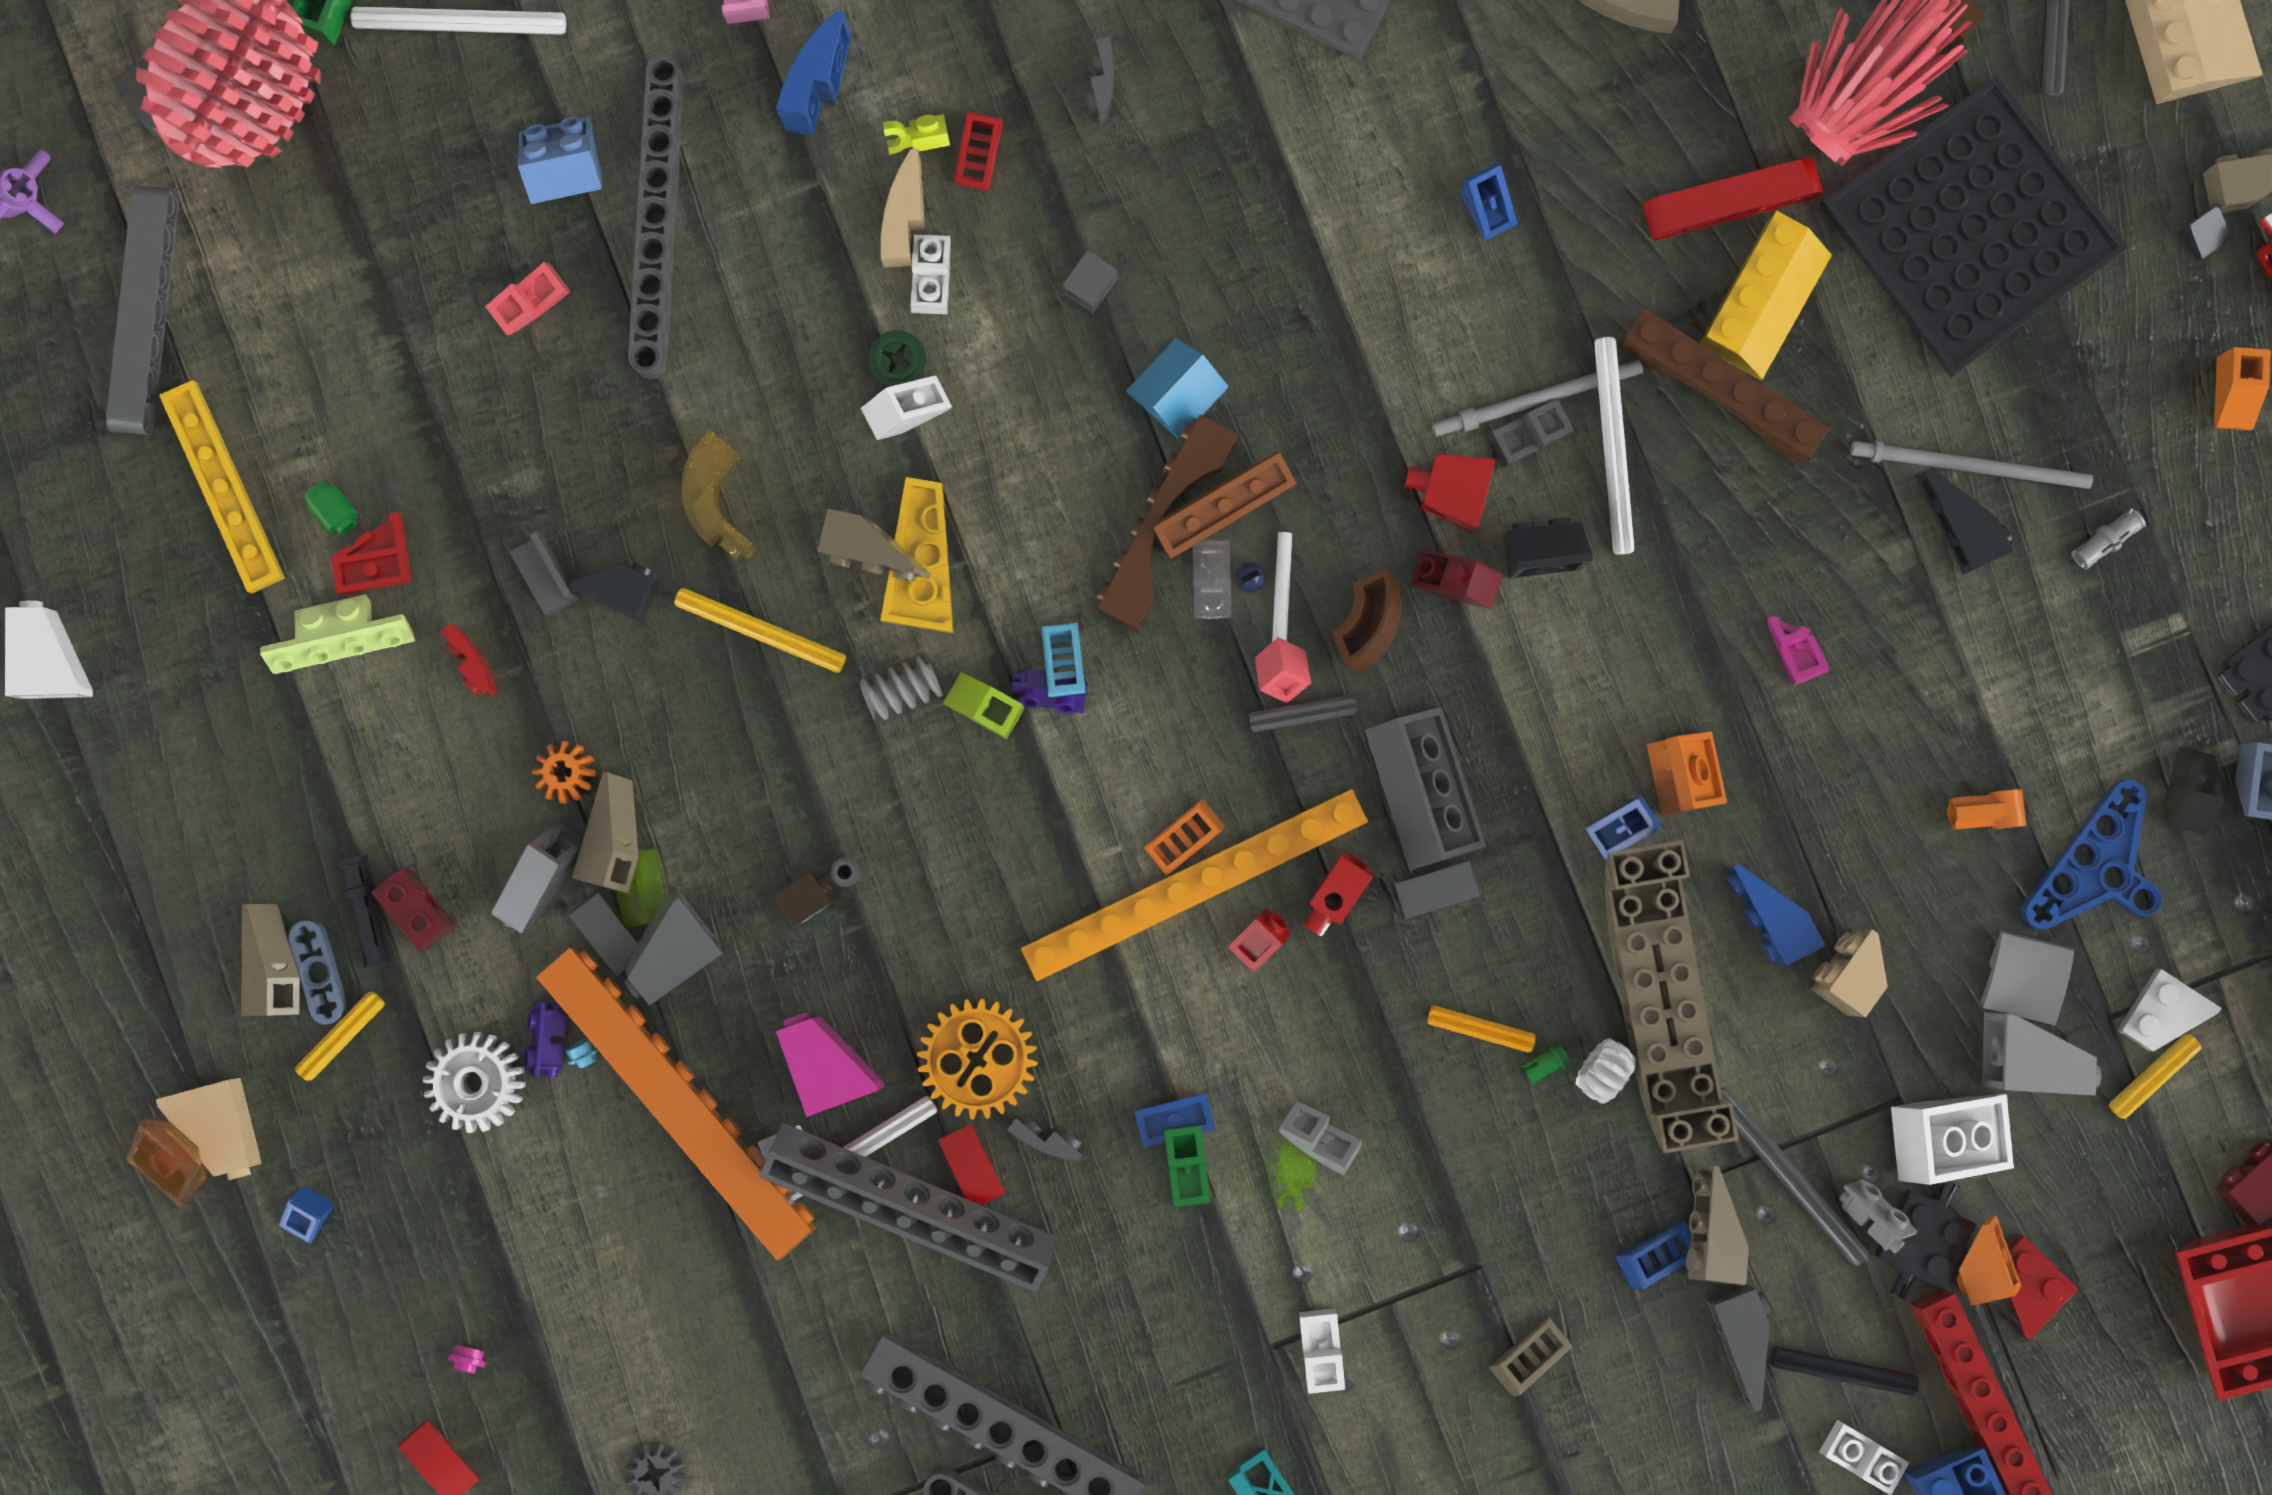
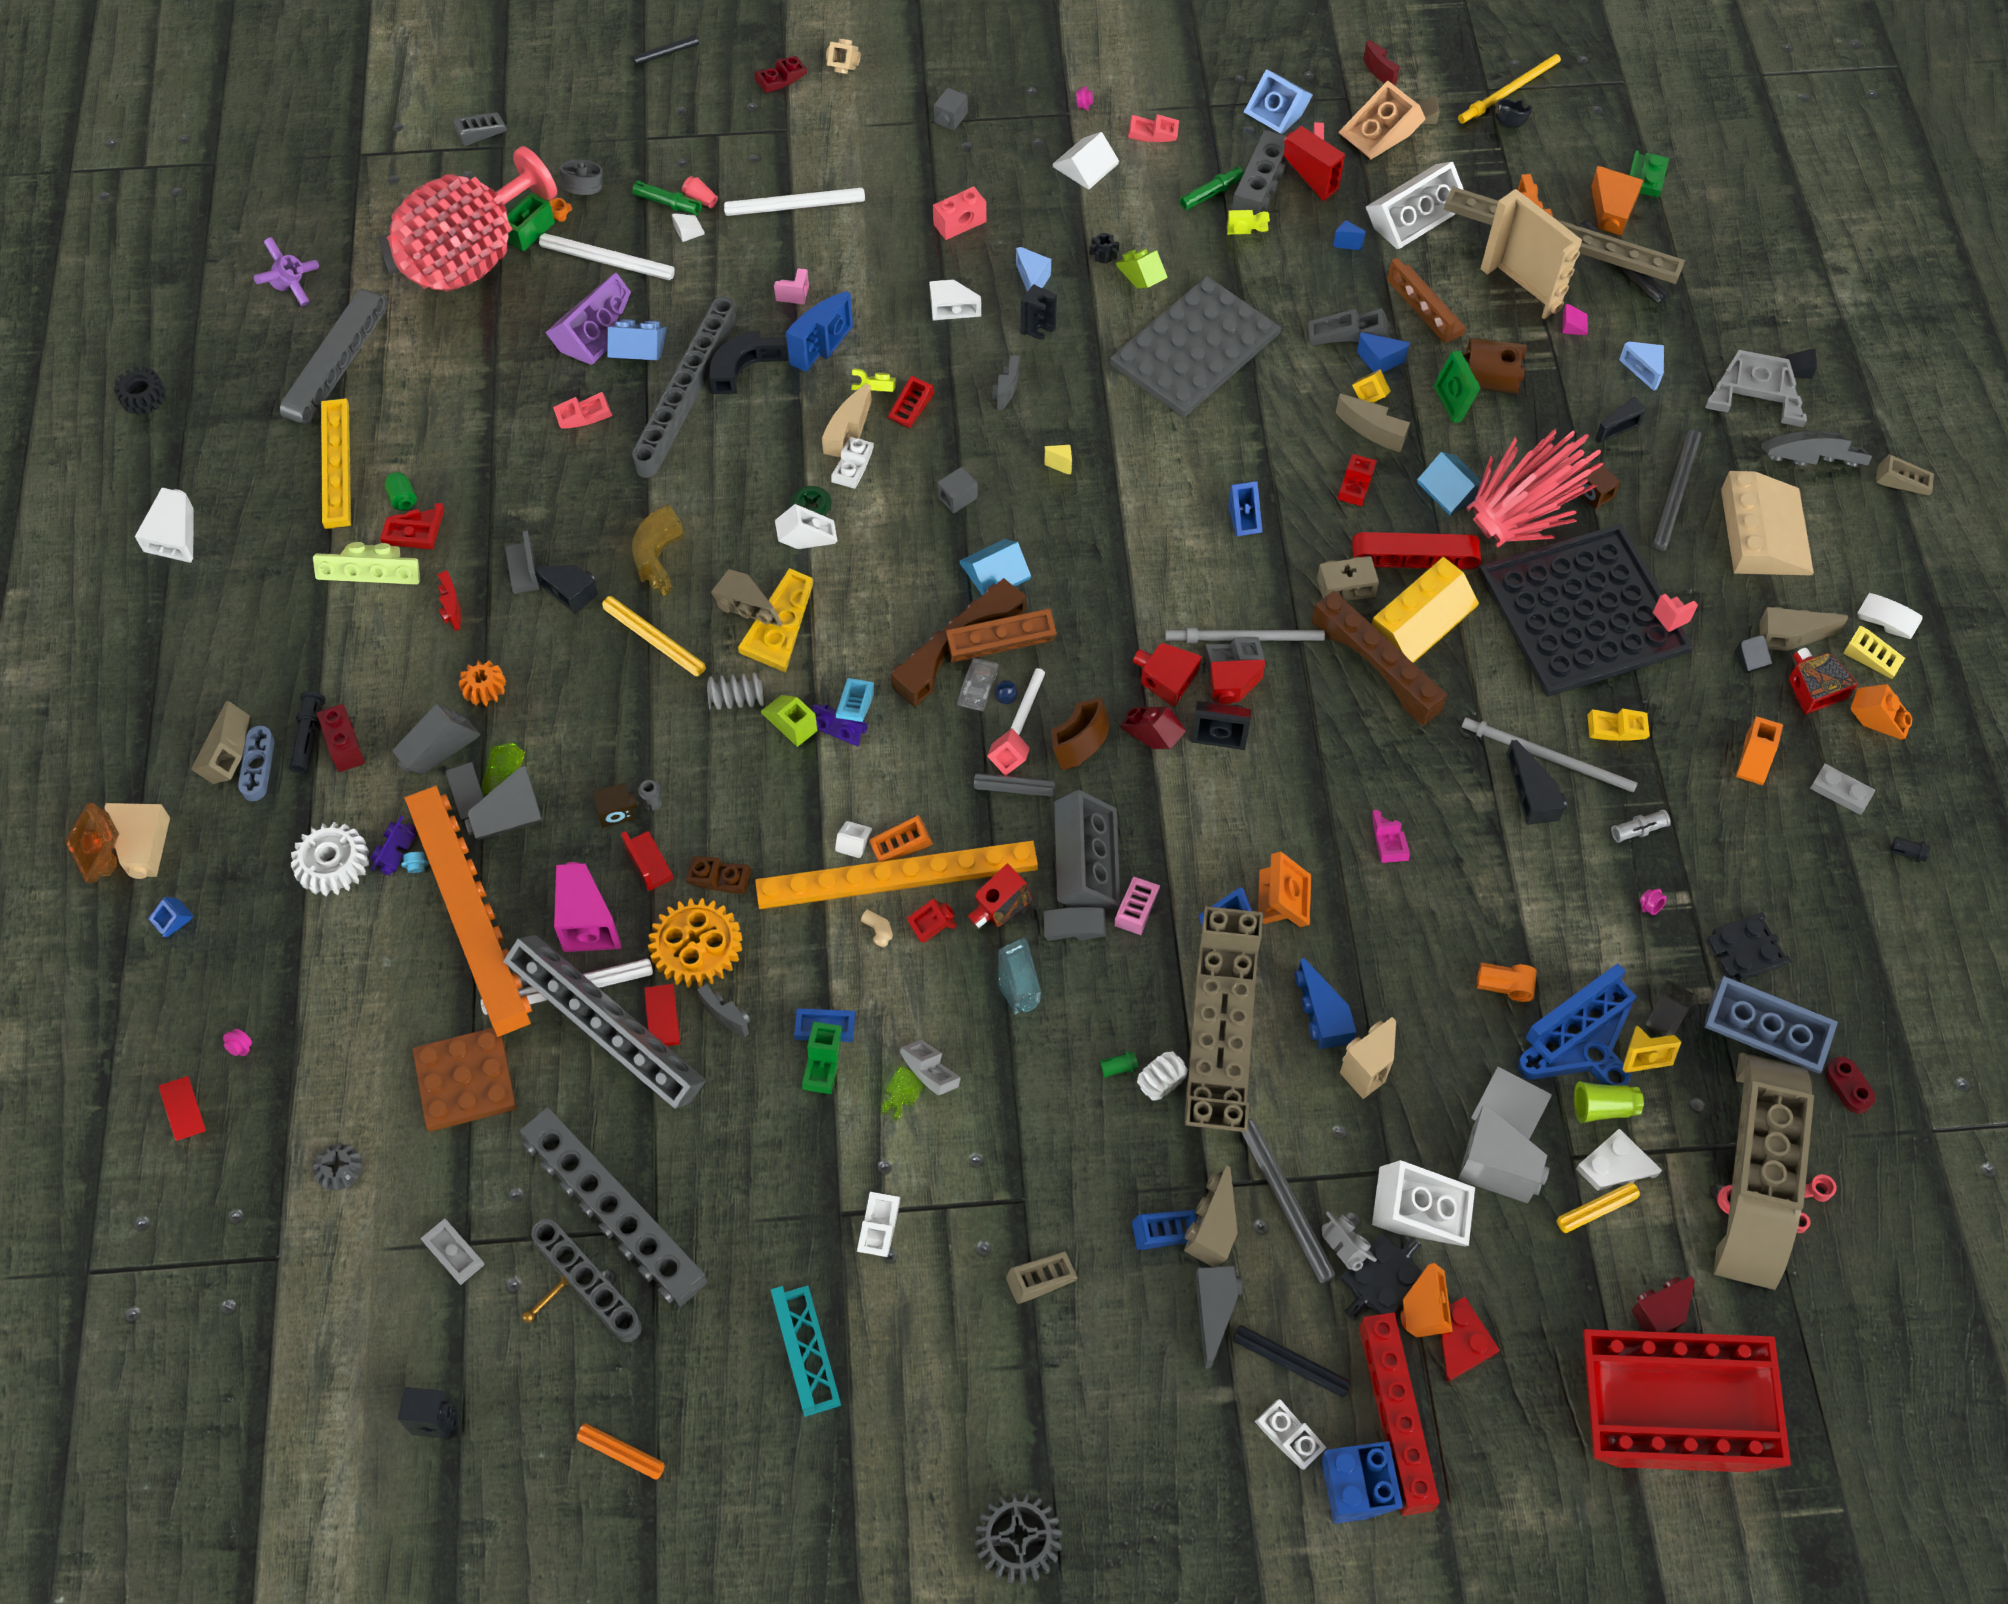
camera: 15 degrees right, 25 degrees down
yellow axle [295,991,385,1081] -> none
dark tan slope [572,771,639,893] -> none
light orange axle [1427,1005,1536,1053] -> none
white axle [1594,337,1634,555] -> none
none -> dark orange plate [413,1028,517,1132]
none -> medium lavender wedge [545,273,631,365]
none -> red panel [620,831,674,892]
none -> reddish brown slope [686,856,751,895]
none -> black arch [709,330,787,394]
none -> white slope [835,821,872,858]
none -> tan arm [861,909,893,947]
none -> clear light blue slope [999,937,1041,1015]
none -> light yellow slope [1044,445,1072,474]
none -> bright pink slope [1114,877,1160,935]
none -> red slope [1209,659,1265,705]
none -> dark tan brick [1317,556,1379,601]
none -> red slope [1337,454,1377,506]
none -> dark azure slope [1417,452,1481,516]
none -> blue fence [1526,963,1637,1064]
none -> lime plant [1574,1081,1644,1123]
none -> yellow slope [1588,708,1650,741]
none -> yellow slope [1622,1026,1681,1073]
none -> dark pink plate [1640,888,1667,915]
none -> coral panel [1653,594,1698,632]

